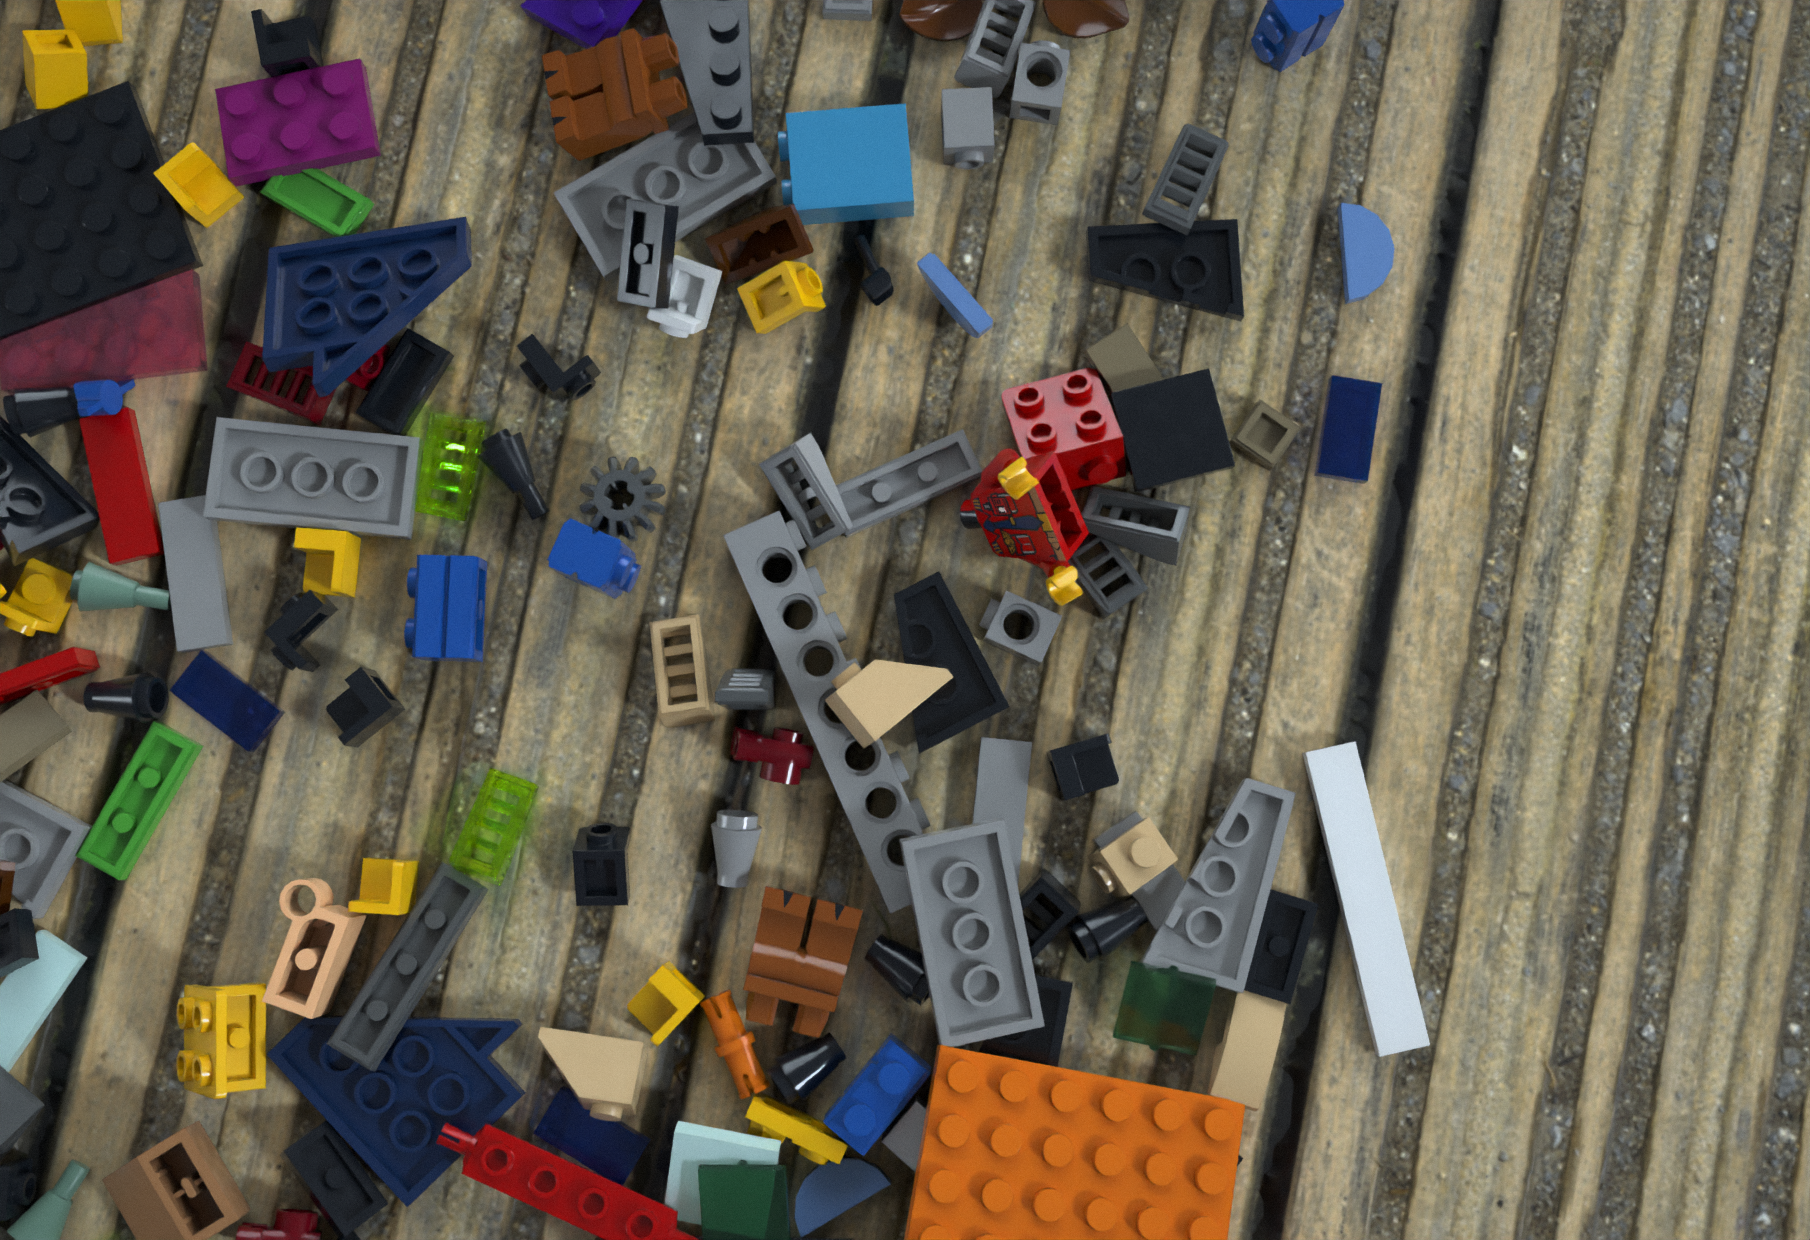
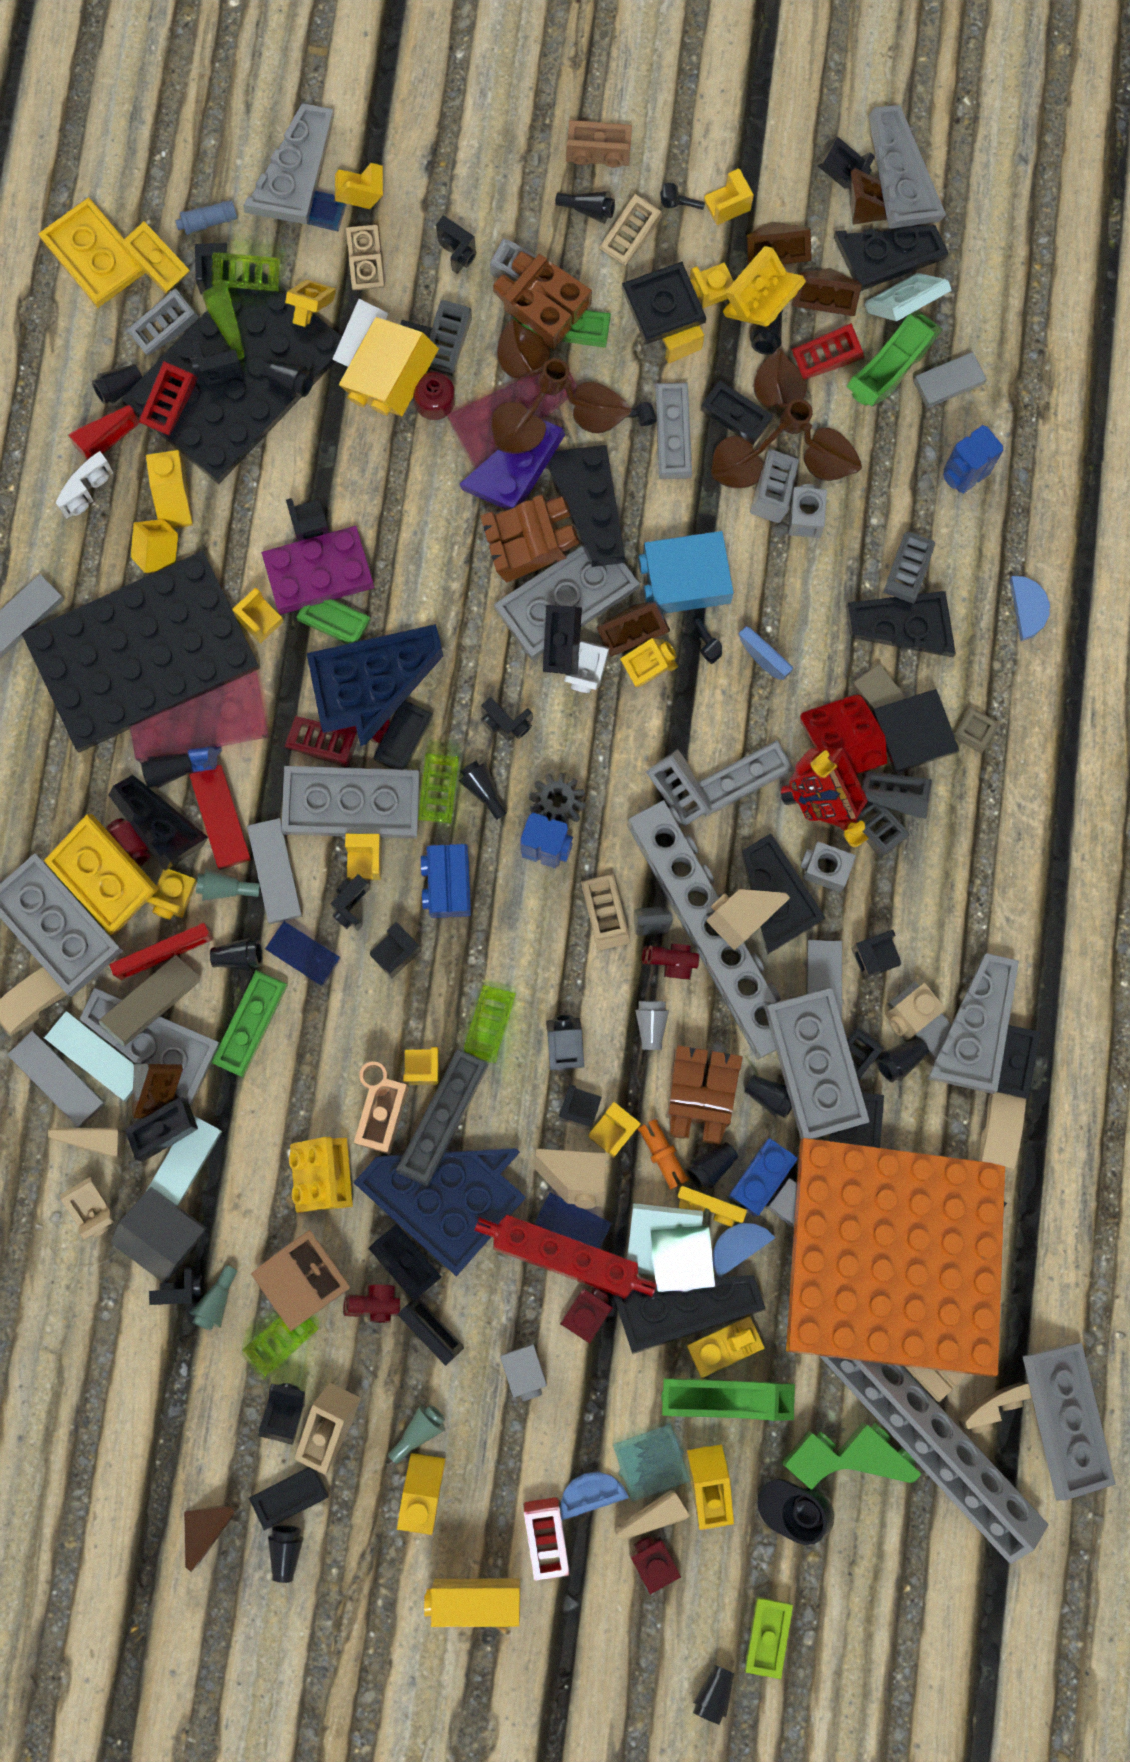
camera: 10 degrees left, 5 degrees down
light grey brick [941,87,995,170] -> none
clear green piece [1113,961,1216,1056] -> none
white tile [1302,741,1430,1057] -> none
clear blue tile [1314,375,1382,484] -> none
none -> black panel [559,1084,602,1130]

